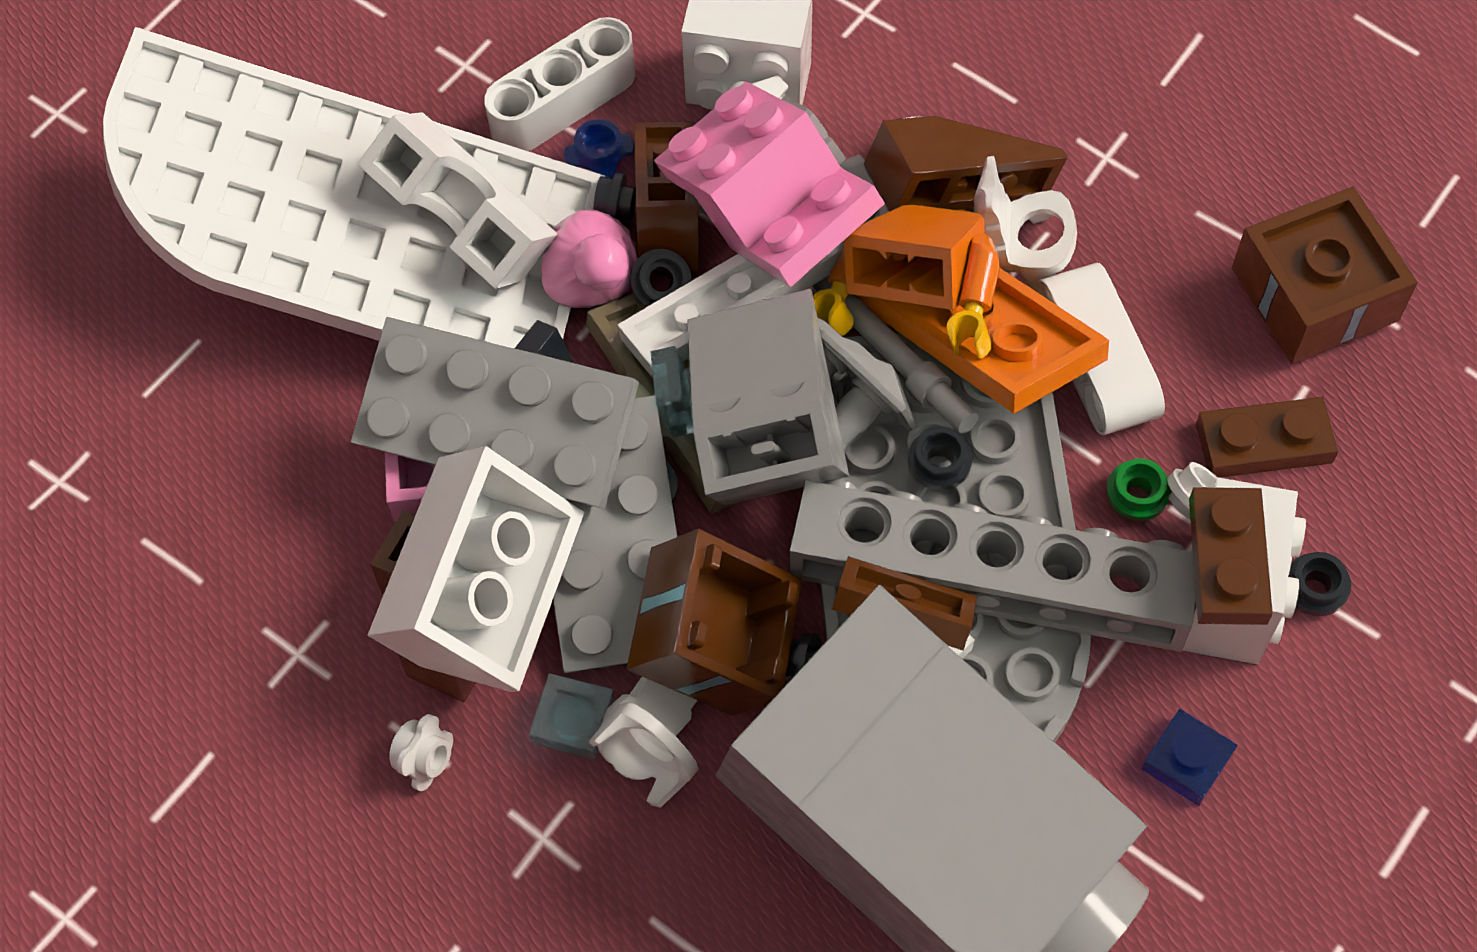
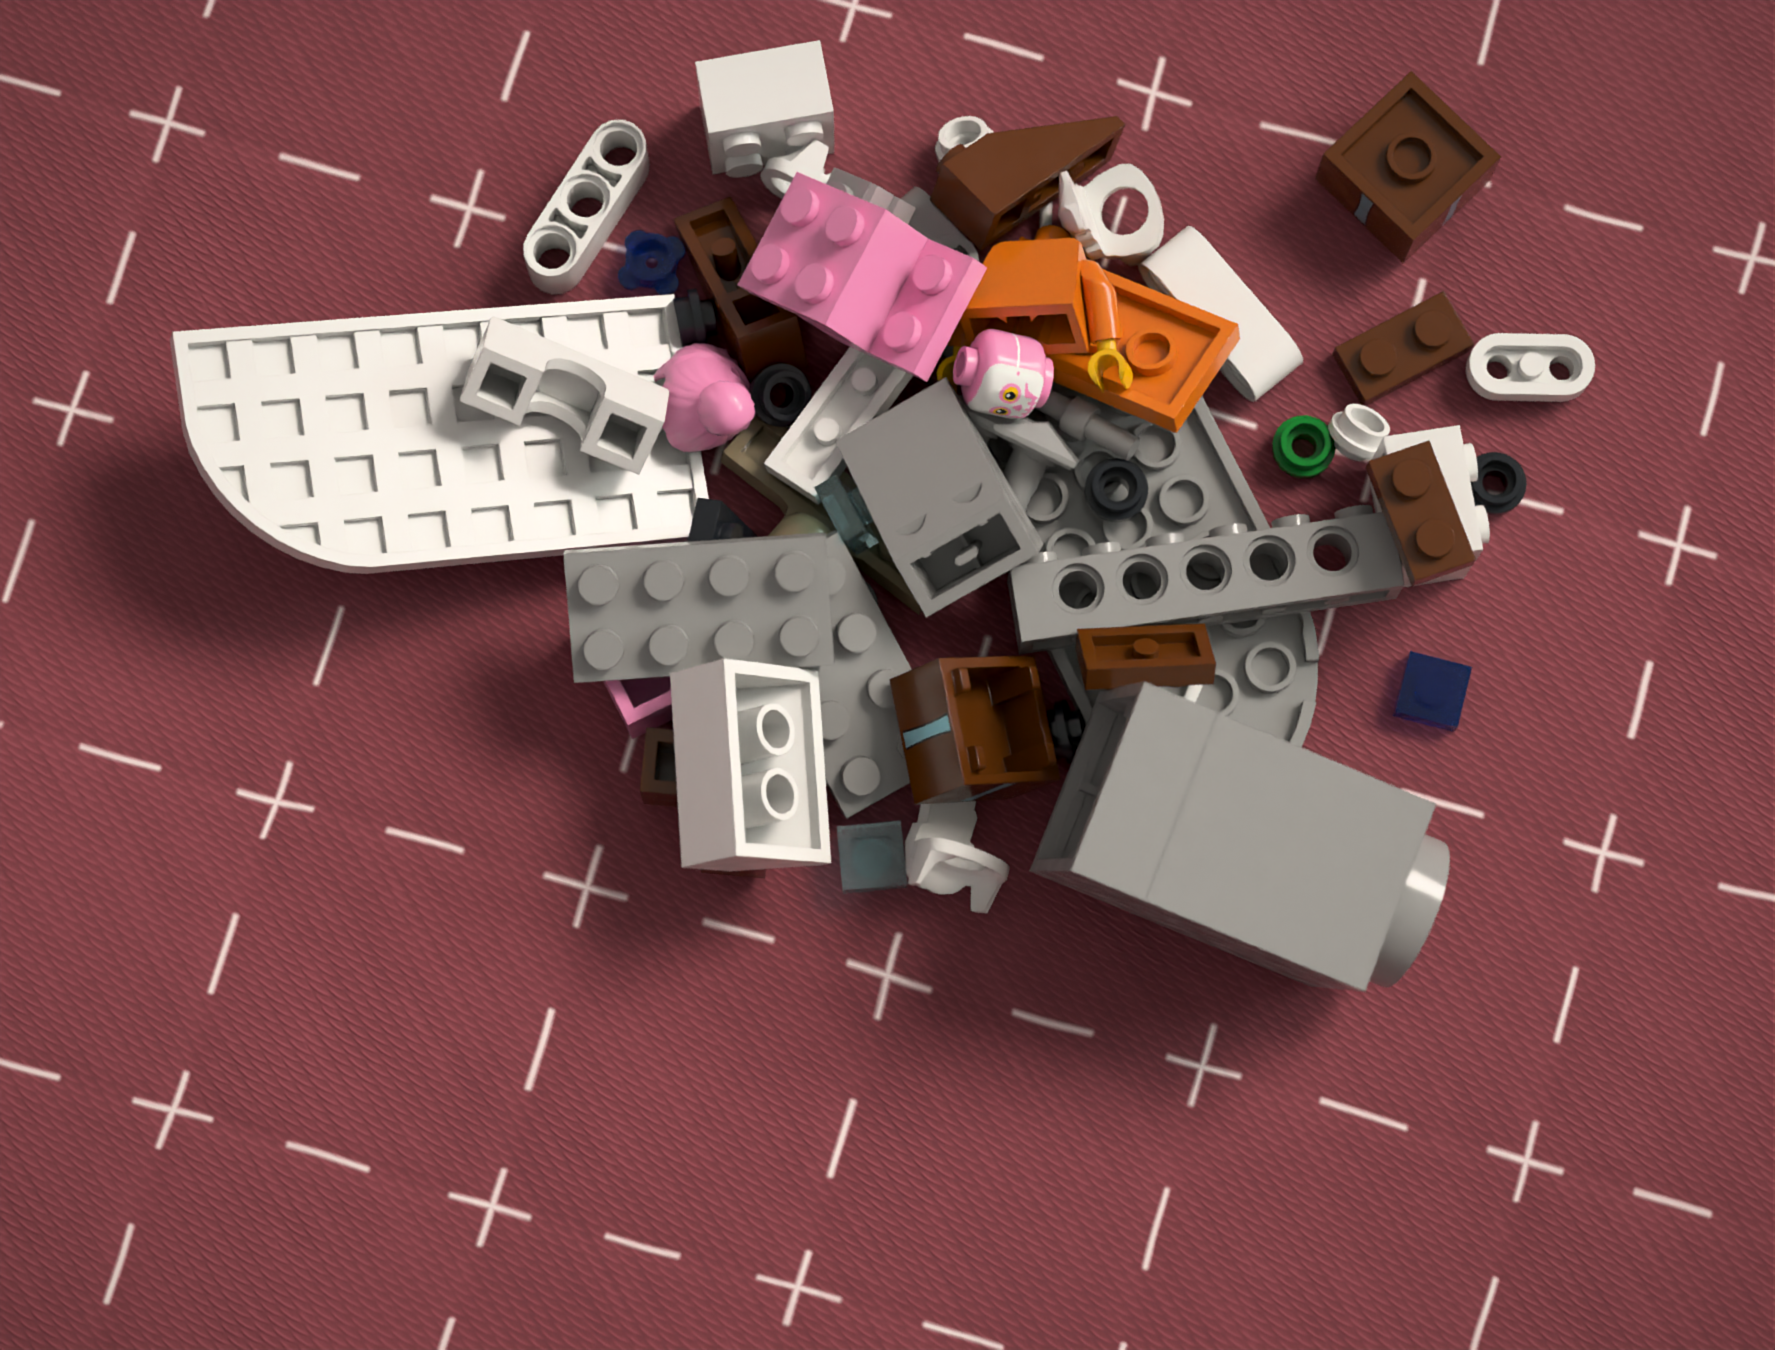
camera: 25 degrees left, 15 degrees up
white plate [389,714,453,791] -> none
none -> bright pink head [953,329,1054,420]
none -> white plate [1466,333,1595,402]

